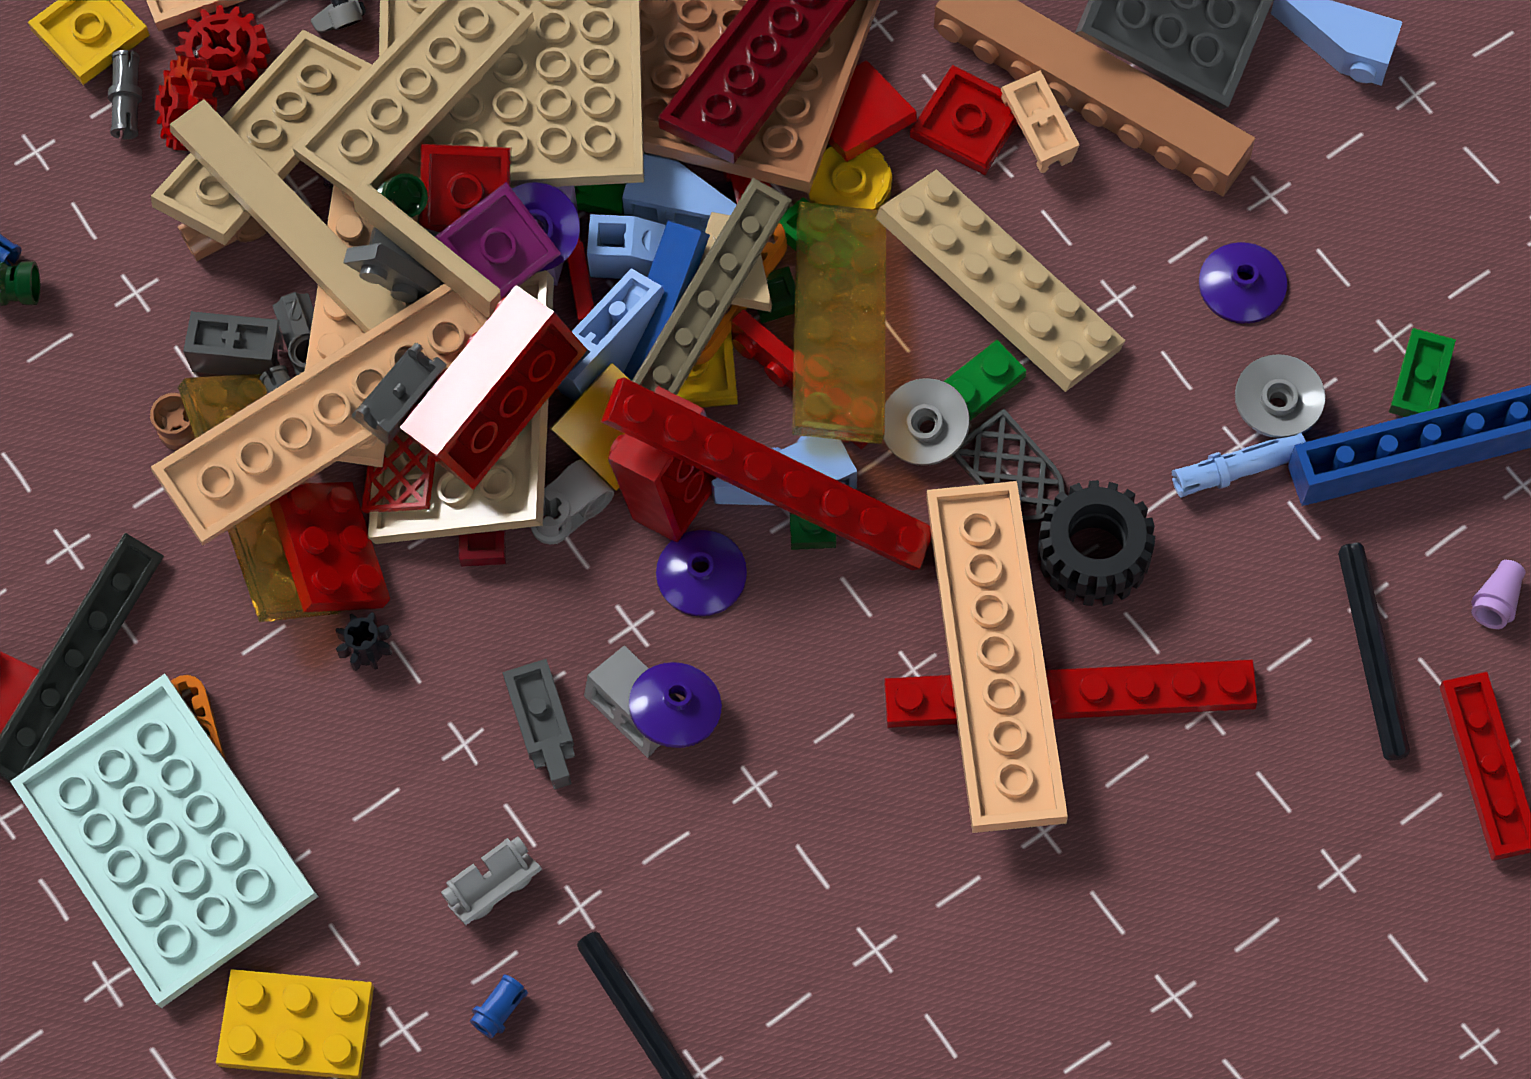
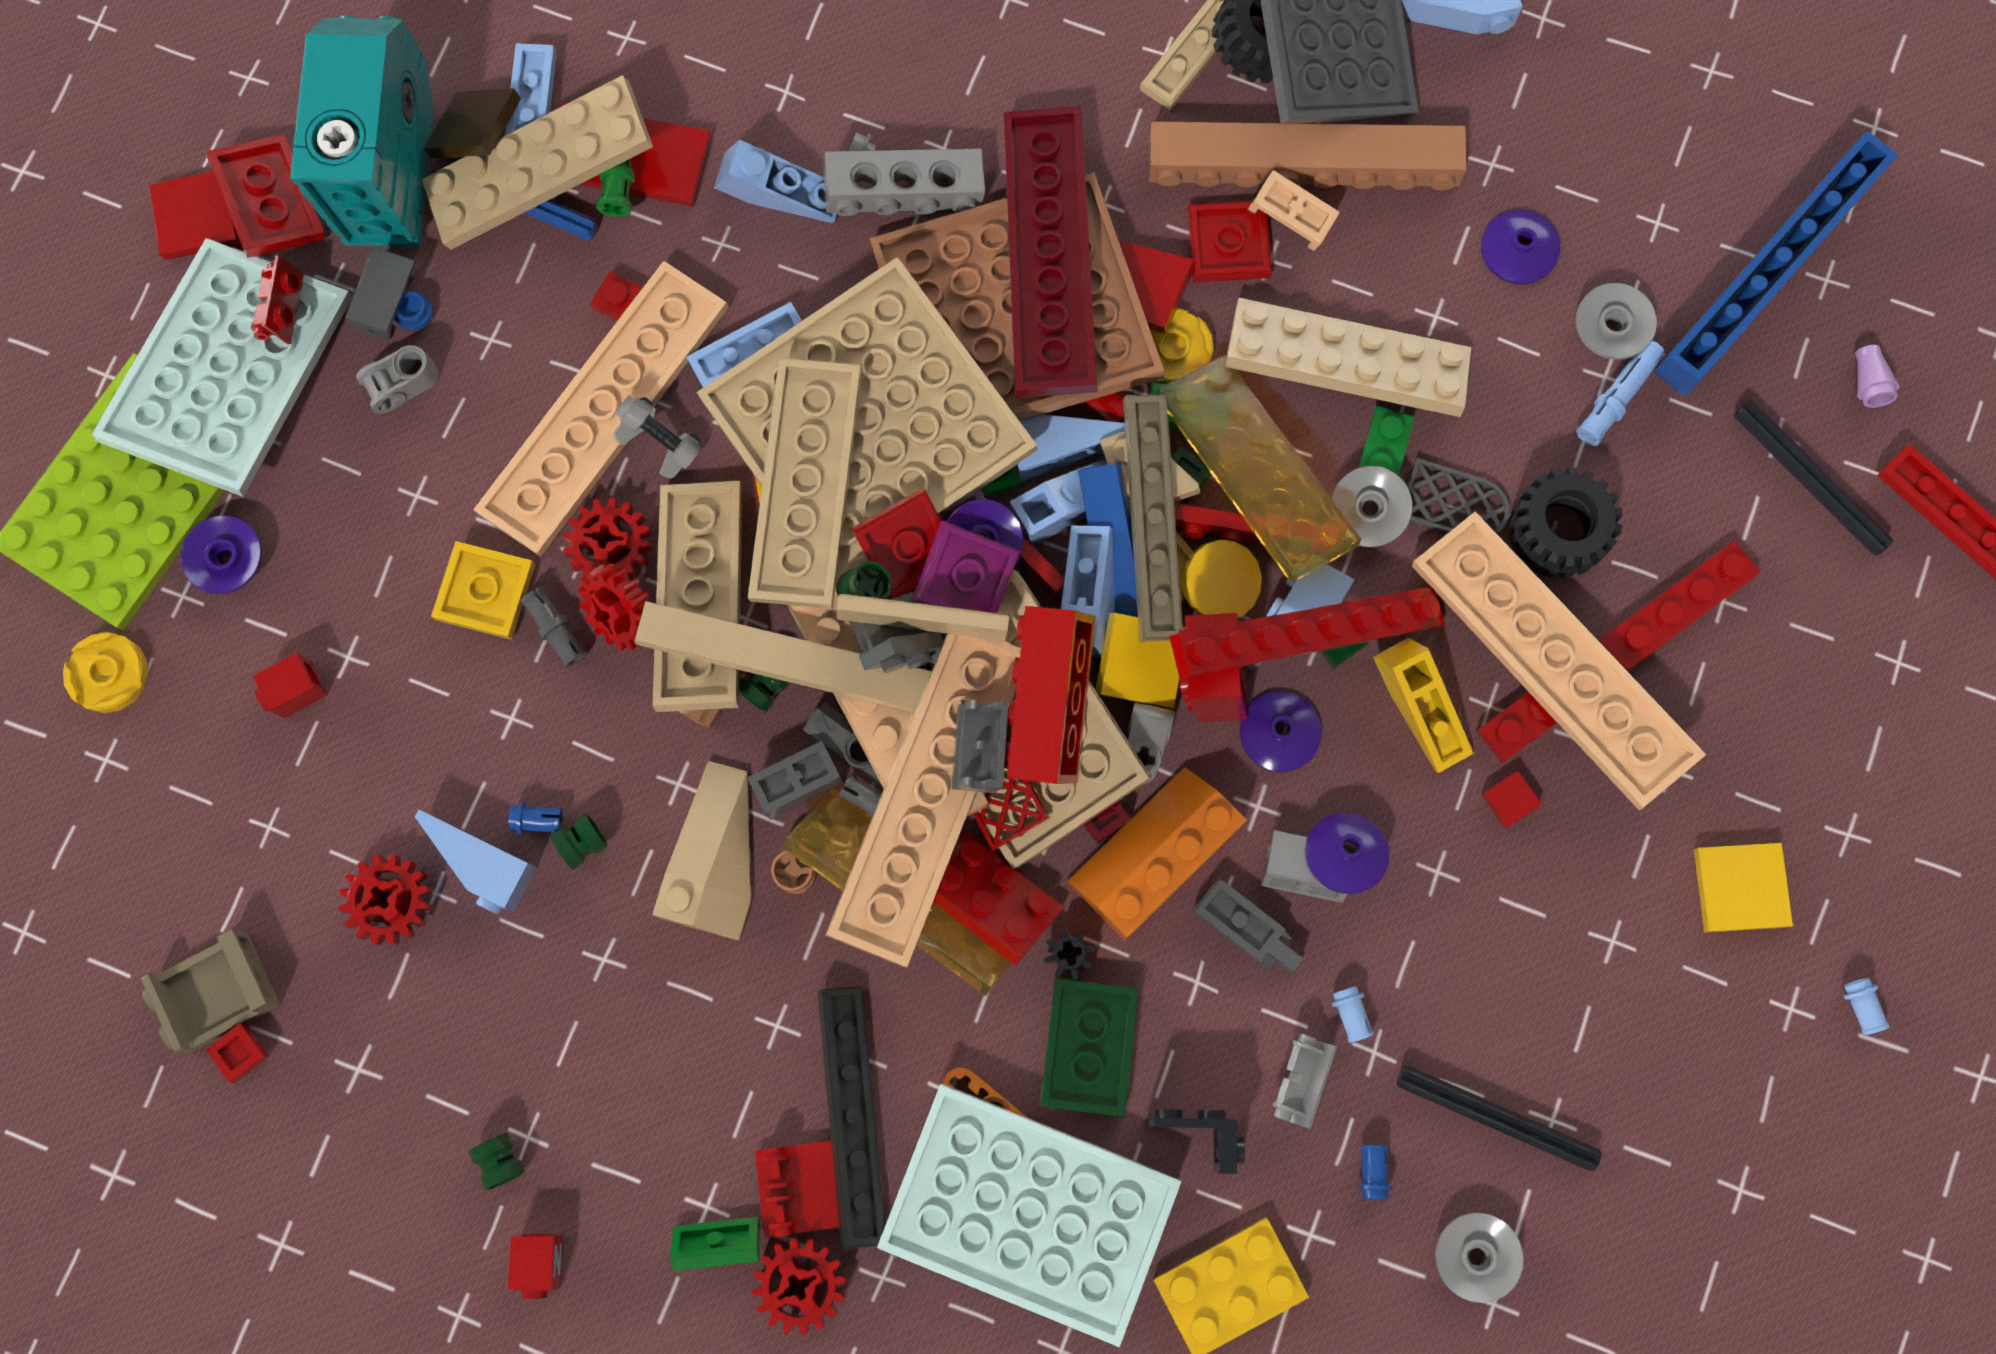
camera: 30 degrees left, 10 degrees up
green plate [1389,328,1456,417] -> none
none -> tan wedge [652,761,752,941]
none -> dark green wheel [739,673,791,713]
none -> dark green plate [1040,978,1139,1117]
none -> orange slope [1067,767,1247,941]
none -> black bracket [1146,1109,1245,1174]
none -> yellow tile [1181,540,1262,618]
none -> light blue pin [1332,986,1375,1043]
none -> yellow slope [1373,638,1474,773]
none -> red tile [1481,771,1542,829]
none -> yellow tile [1694,843,1793,933]

